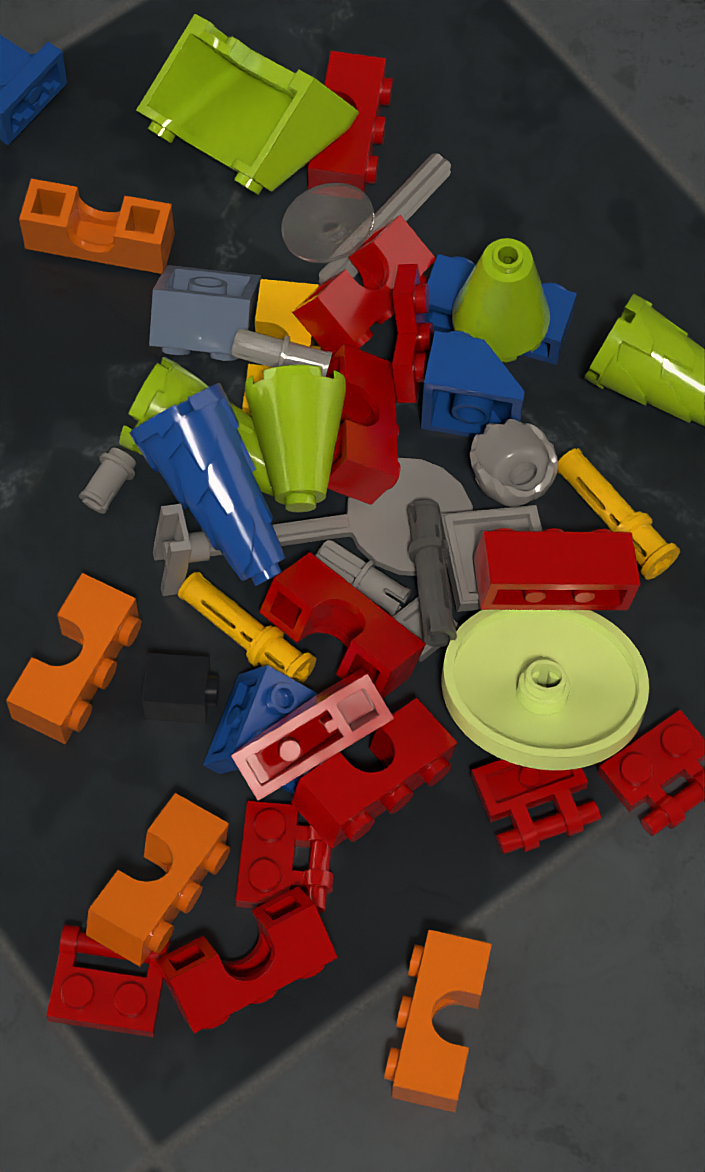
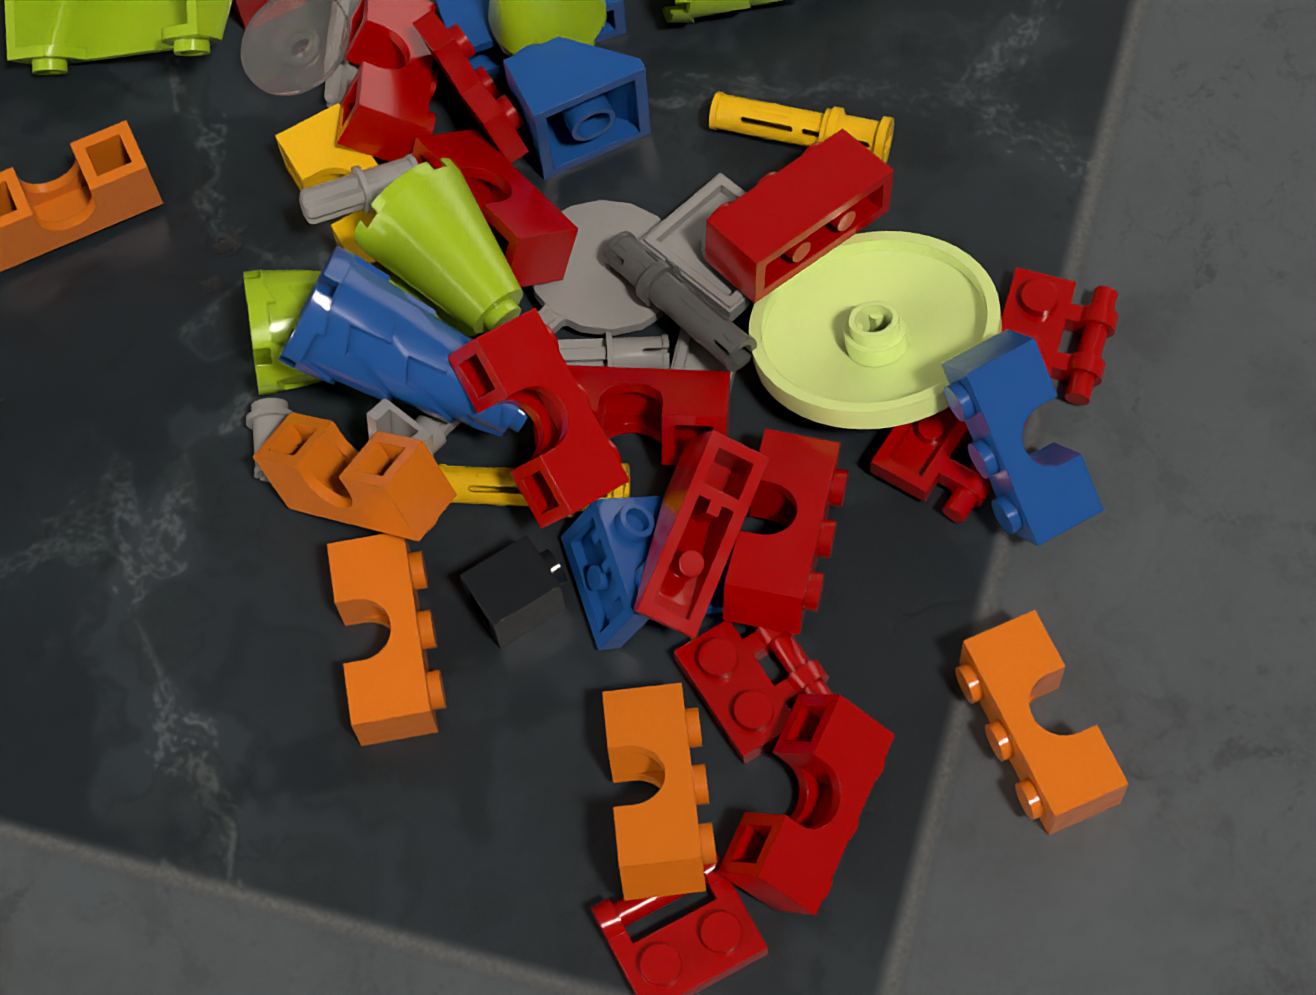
camera: 30 degrees left, 0 degrees up
sand blue slope [149,265,261,361] -> none
light grey hair [470,419,558,507] -> none
none -> orange arch [253,412,457,542]
none -> red arch [447,307,630,529]
none -> blue arch [941,329,1104,546]

